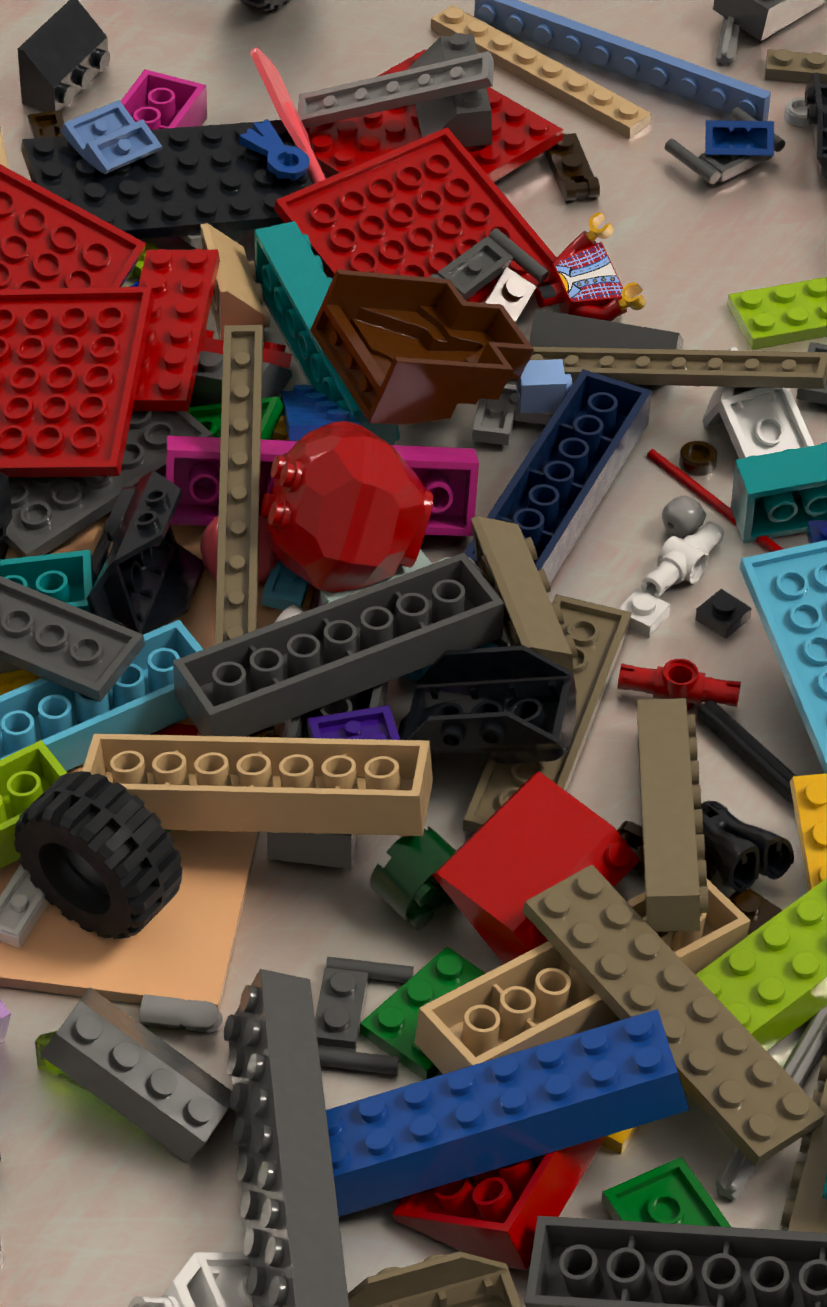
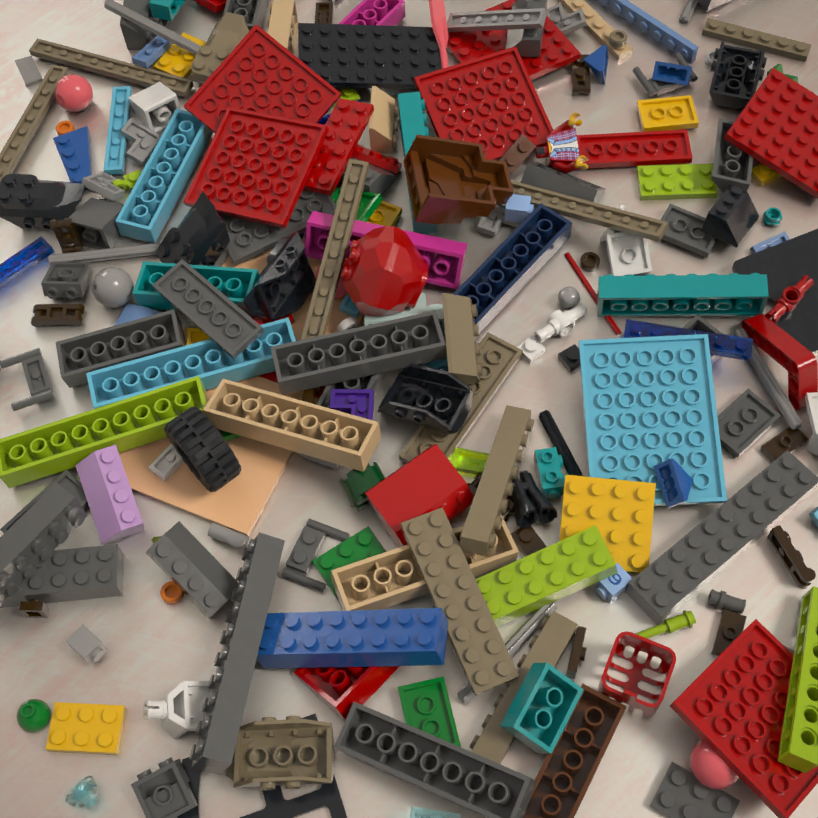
camera: 20 degrees right, 15 degrees up
medium blue slope [60,100,162,174] -> none
blue piece [239,119,309,181] -> none
blue wing [281,385,363,441] -> none
dark grey plate [429,228,549,302] -> none
red pin [617,659,741,711] -> none
none -> orange tile [160,581,184,605]
none -> clear neon green plate [452,447,489,475]
none -> teal brick [533,447,566,499]
none -> light grey plate [547,3,588,35]
none -> red plate [577,129,693,169]
none -> blue slope [584,45,609,84]
none -> dark tan tile [609,30,627,47]
none -> yellow plate [636,95,699,132]

